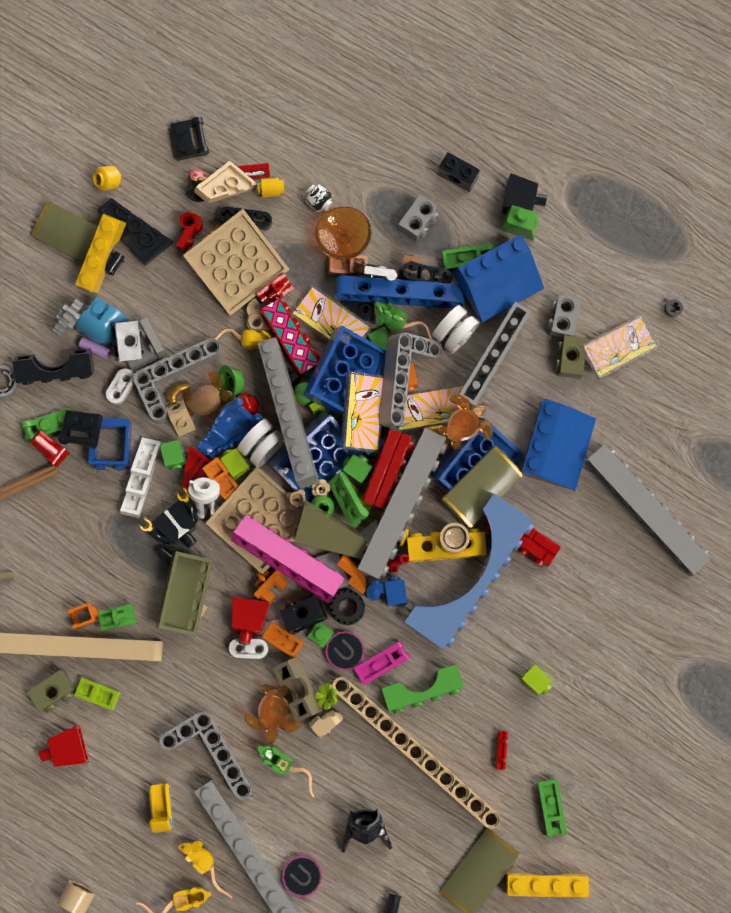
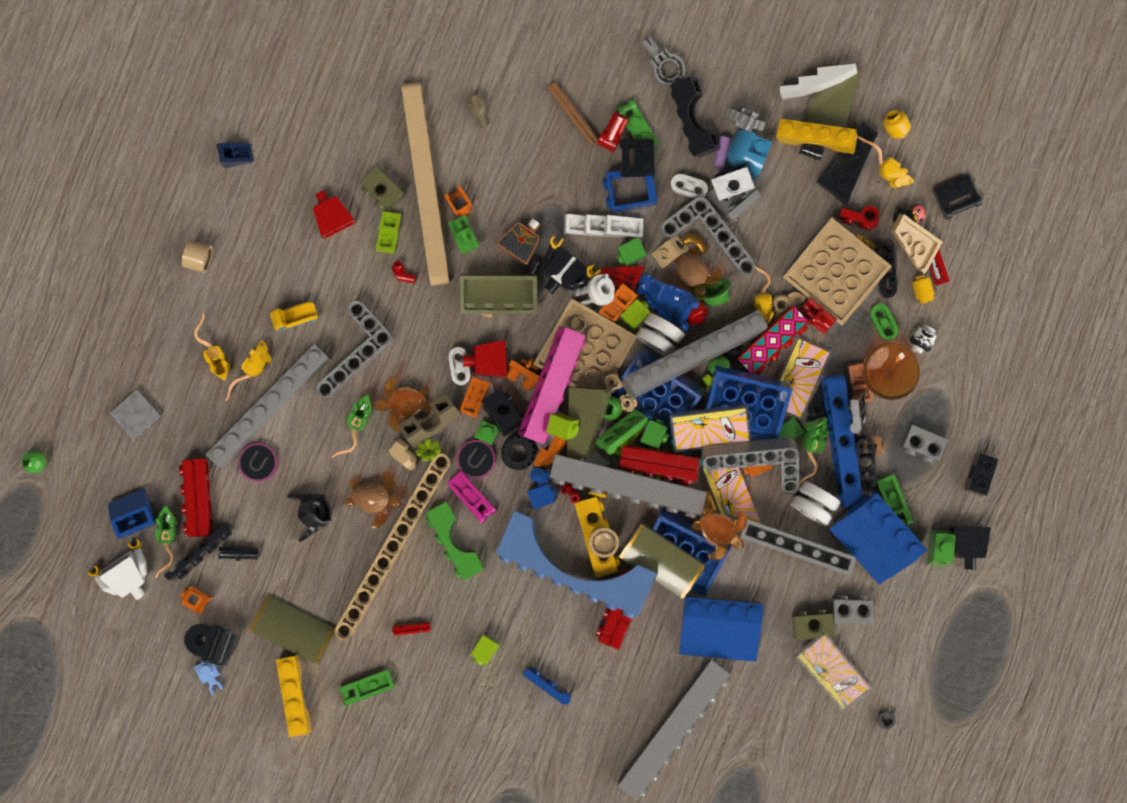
camera: 80 degrees right, 5 degrees up
none -> animal [345,472,402,528]
none -> red arm [392,261,416,284]
none -> torso [497,218,540,267]
none -> blue plate [522,667,571,705]
none -> lime brick [546,412,579,440]
none -> white slope [780,64,857,99]
none -> yellow animal [858,136,914,188]
none -> bright green plate [870,304,898,341]

